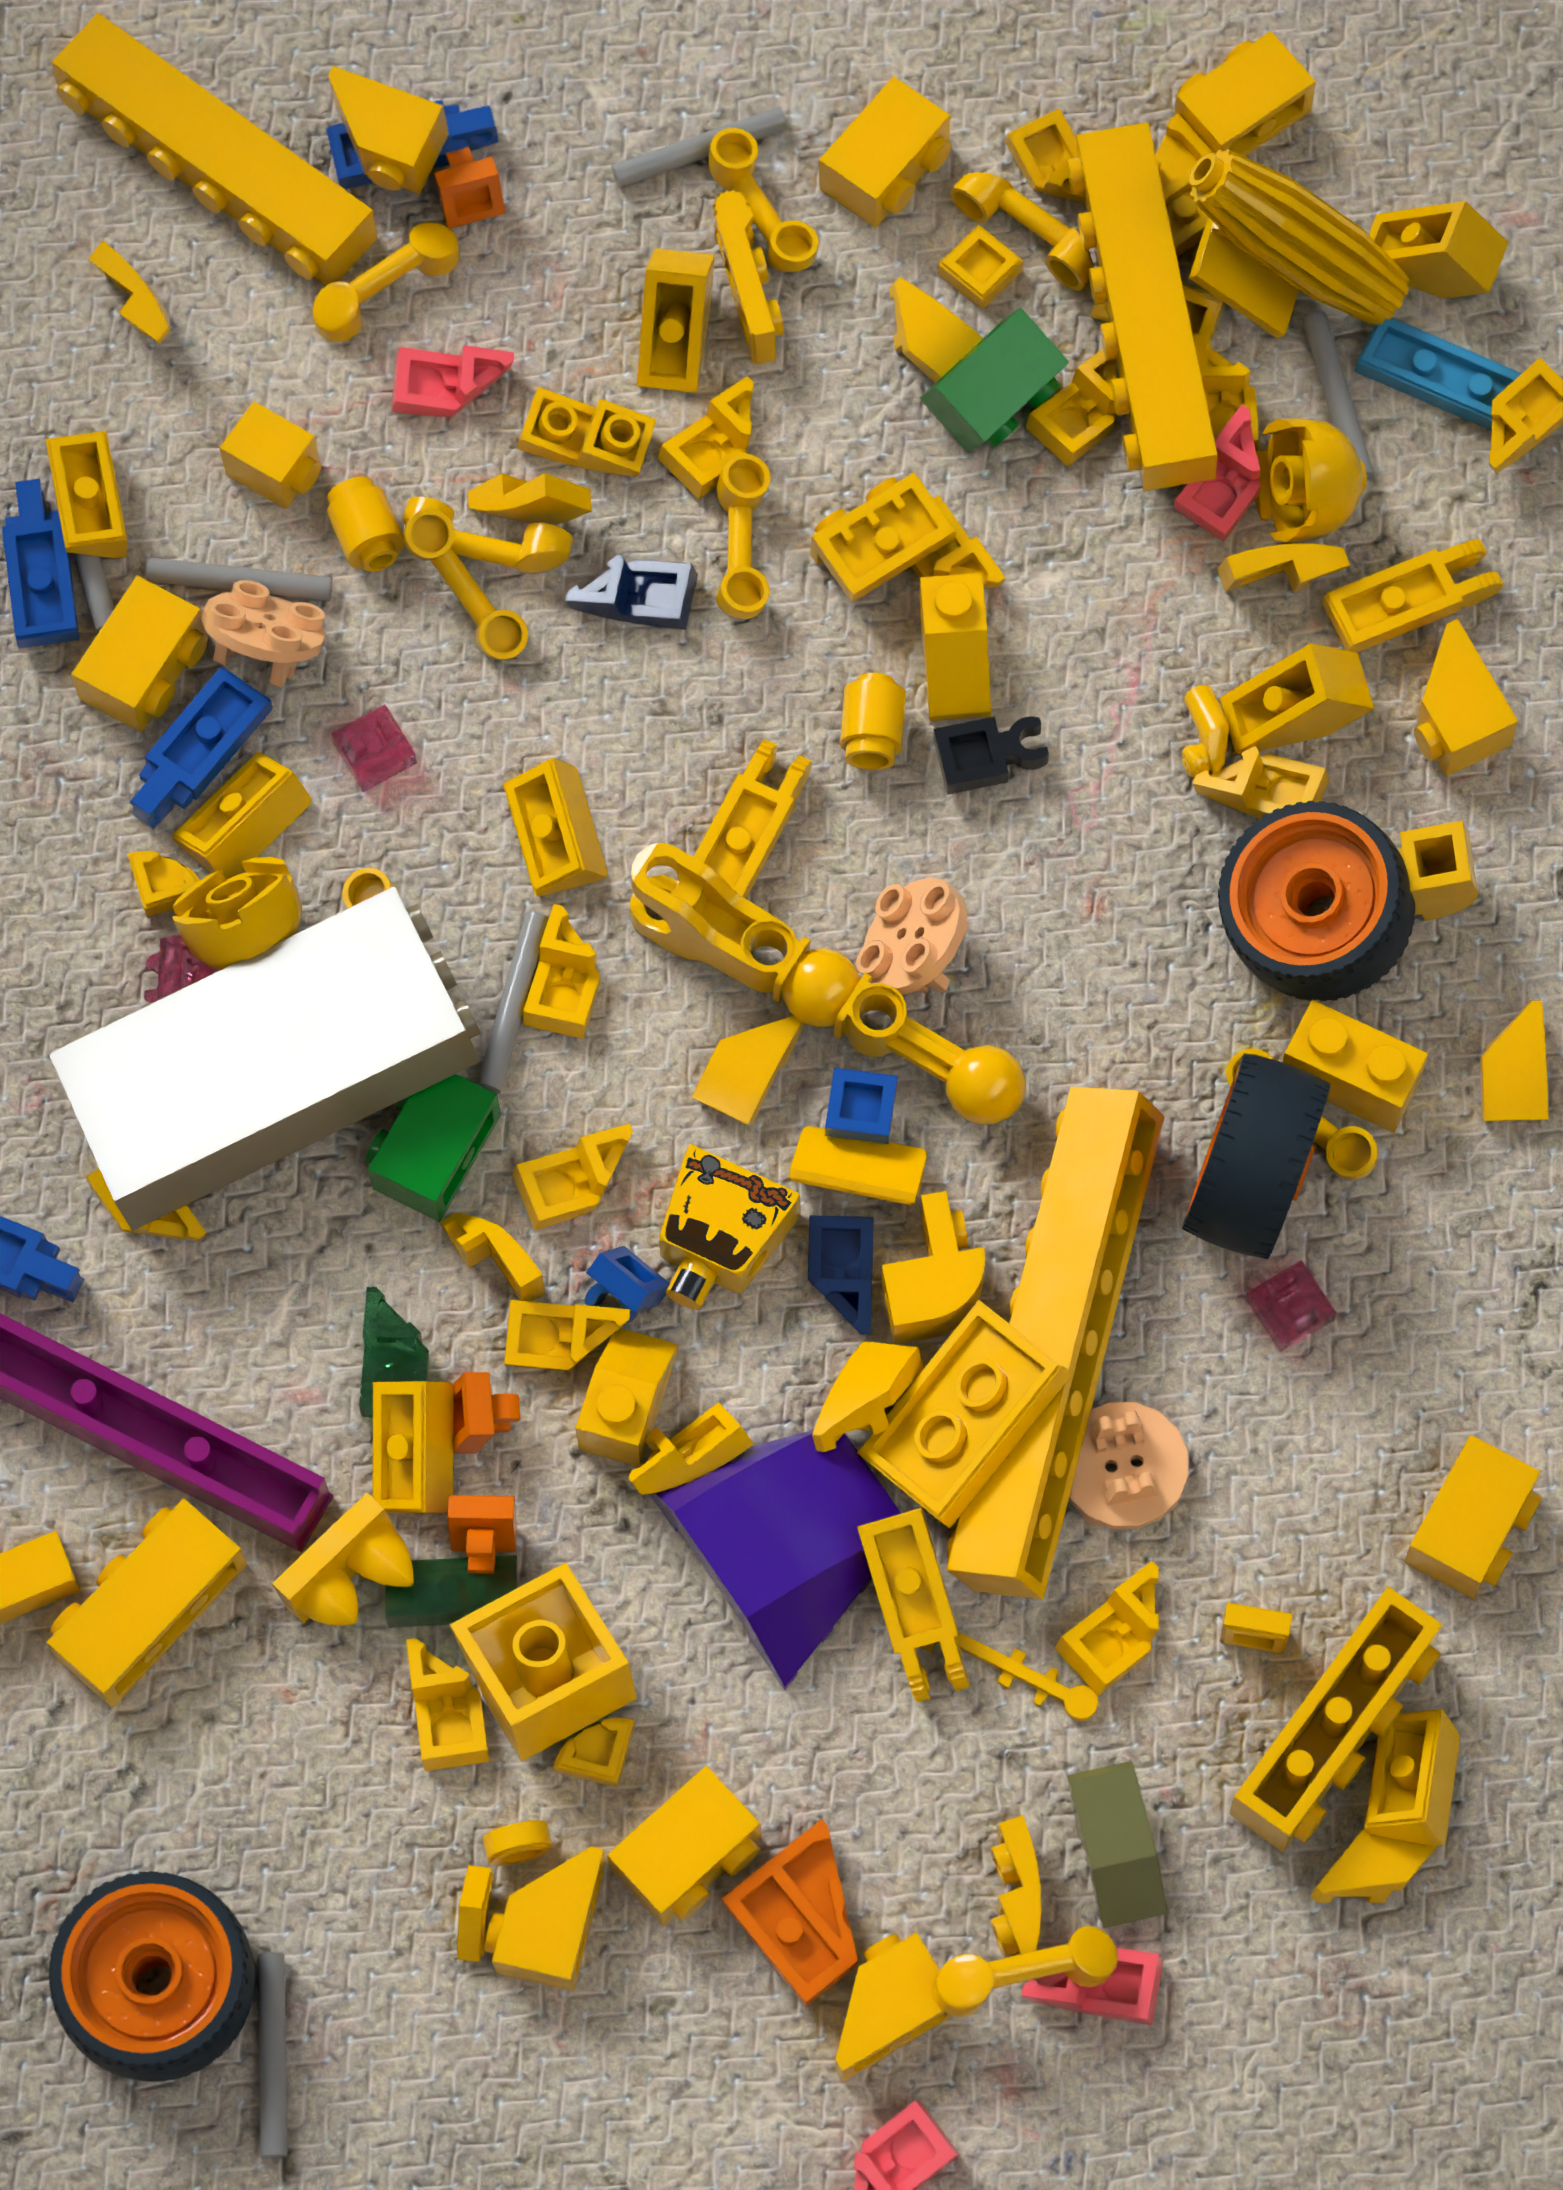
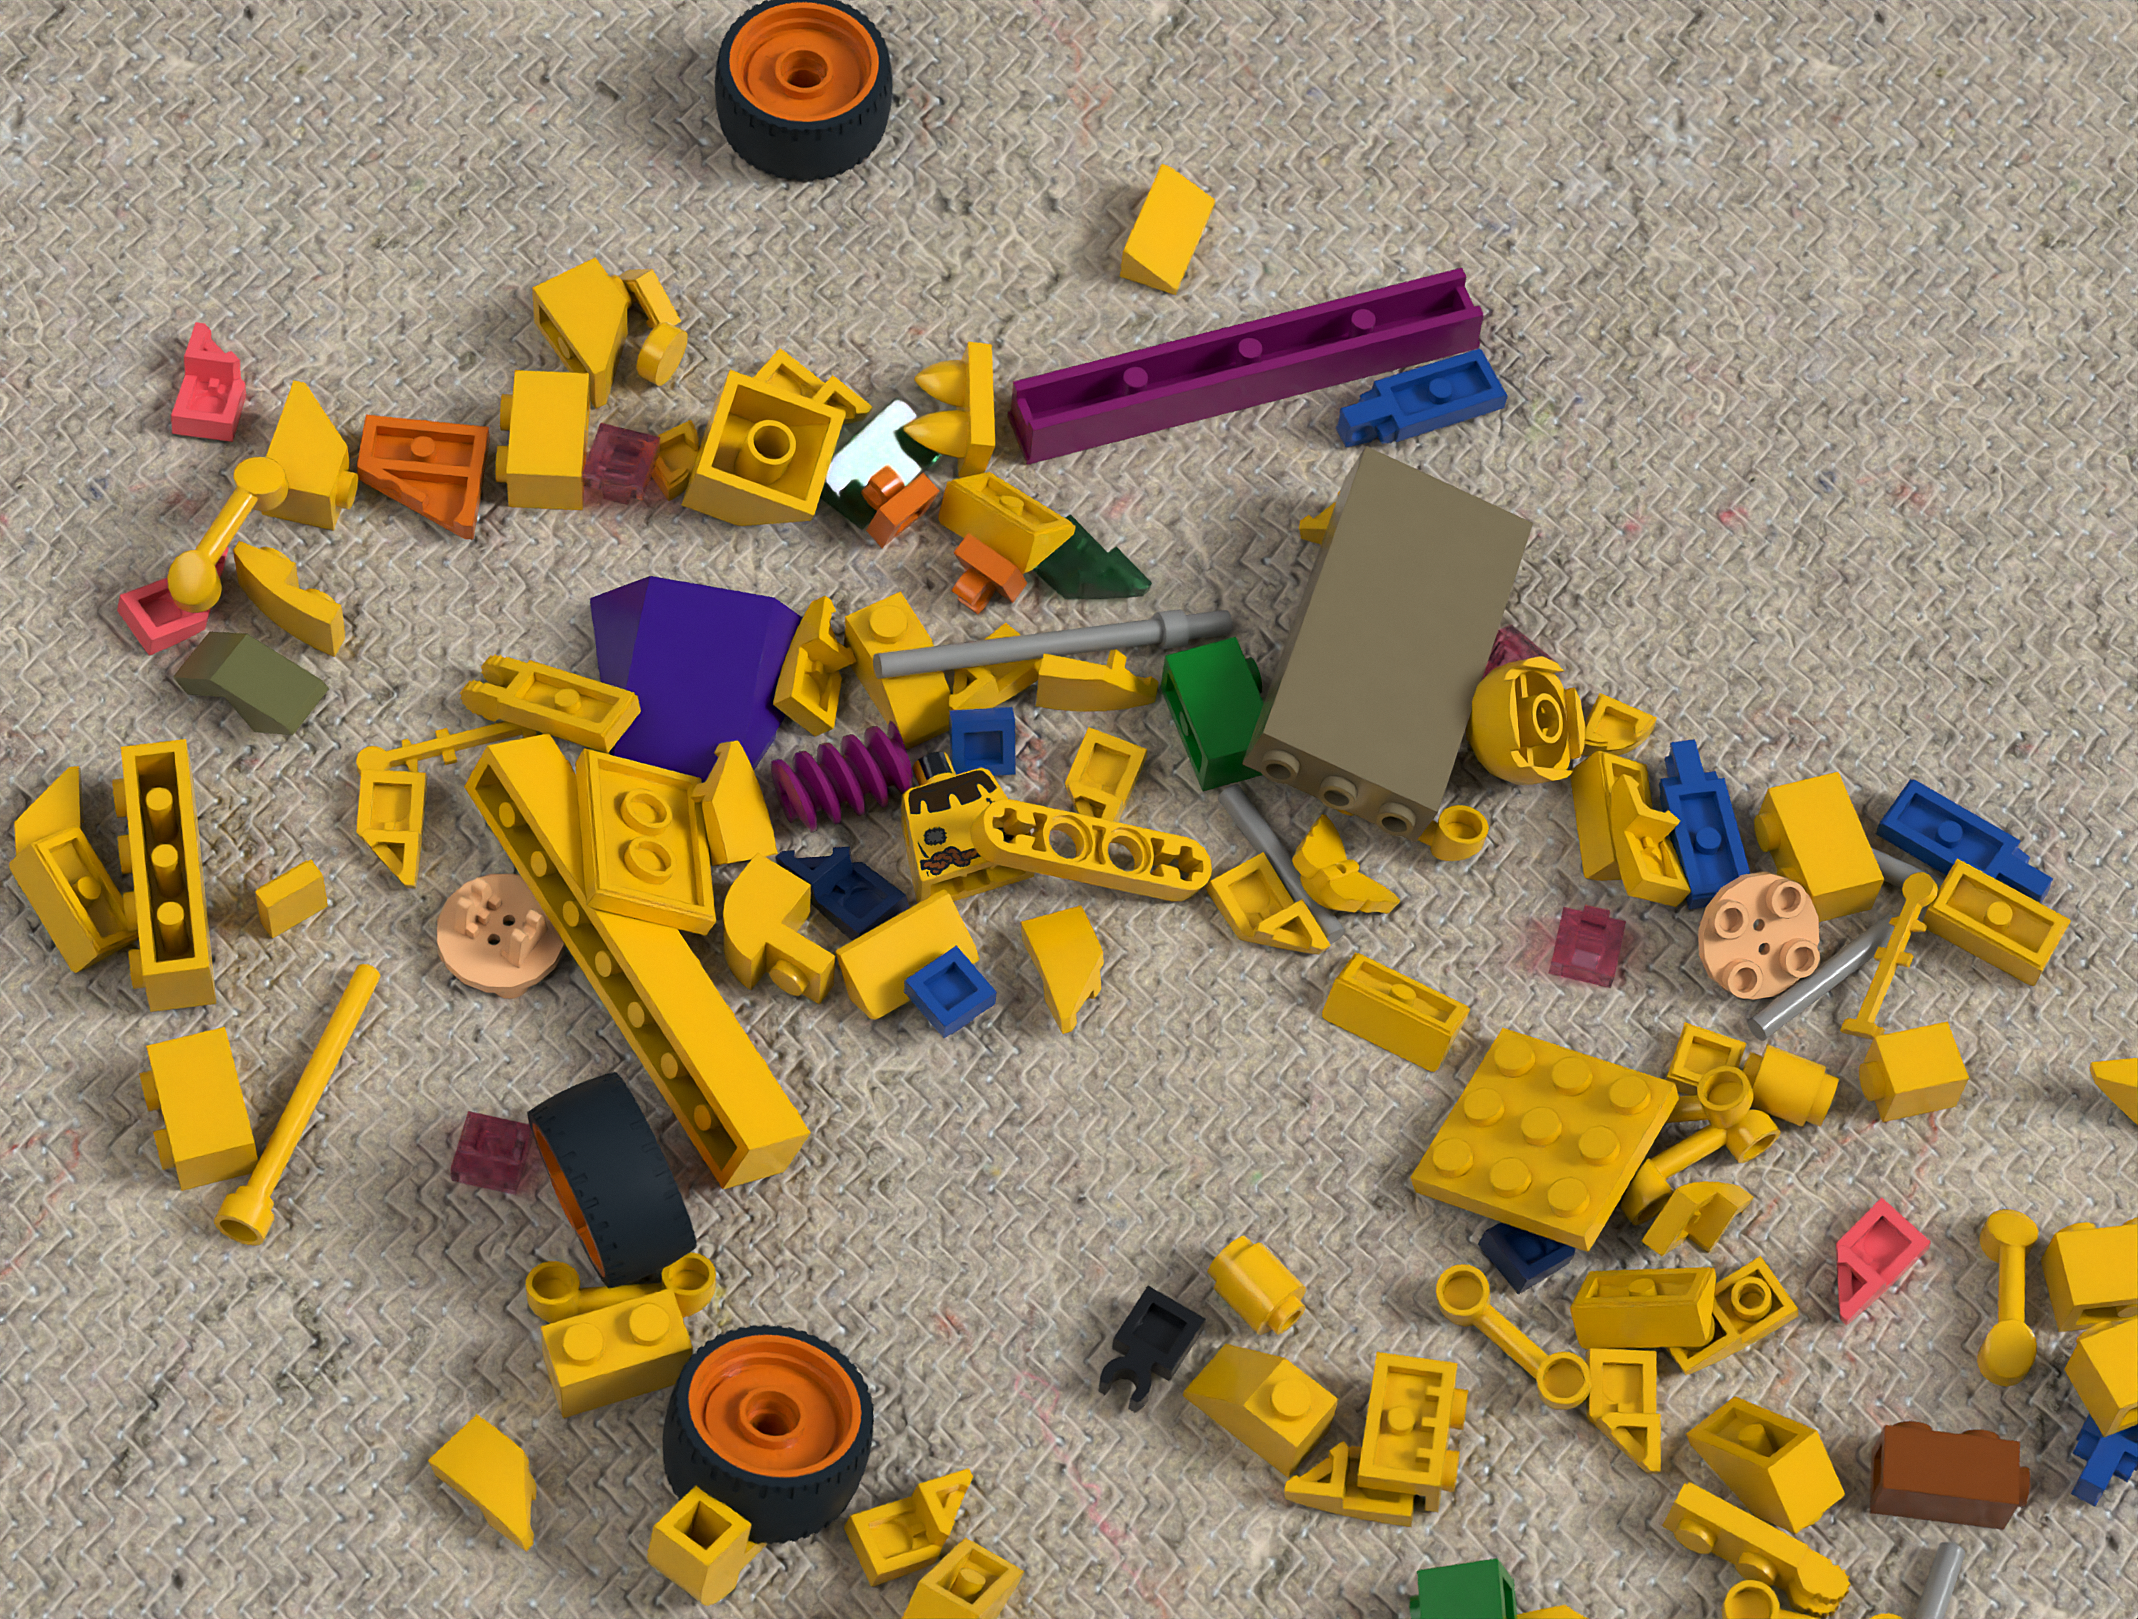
camera: 125 degrees right, 10 degrees down
yellow brick [47,1498,247,1709] -> none
light grey bar [258,1952,288,2159] -> none
orange tile [434,147,506,229] -> none
yellow piece [629,843,1026,1125] -> none
yellow hinge [693,739,813,899] -> none
light nougat plate [856,877,969,995] -> none
yellow arm [1181,685,1229,778] -> none
none -> yellow piece [214,964,381,1246]
none -> clear pink tile [582,422,660,505]
none -> magenta piece [771,720,913,833]
none -> light grey bar [873,609,1232,679]
none -> yellow beam [970,799,1212,902]
none -> yellow animal [1292,814,1400,914]
none -> yellow plate [1410,1027,1679,1252]
none -> yellow slope [1569,1267,1716,1349]
none -> yellow slope [1611,774,1691,907]
none -> yellow tile [1665,1022,1747,1095]
none -> yellow piece [1840,872,1938,1040]
none -> dark orange brick [1870,1421,2030,1530]

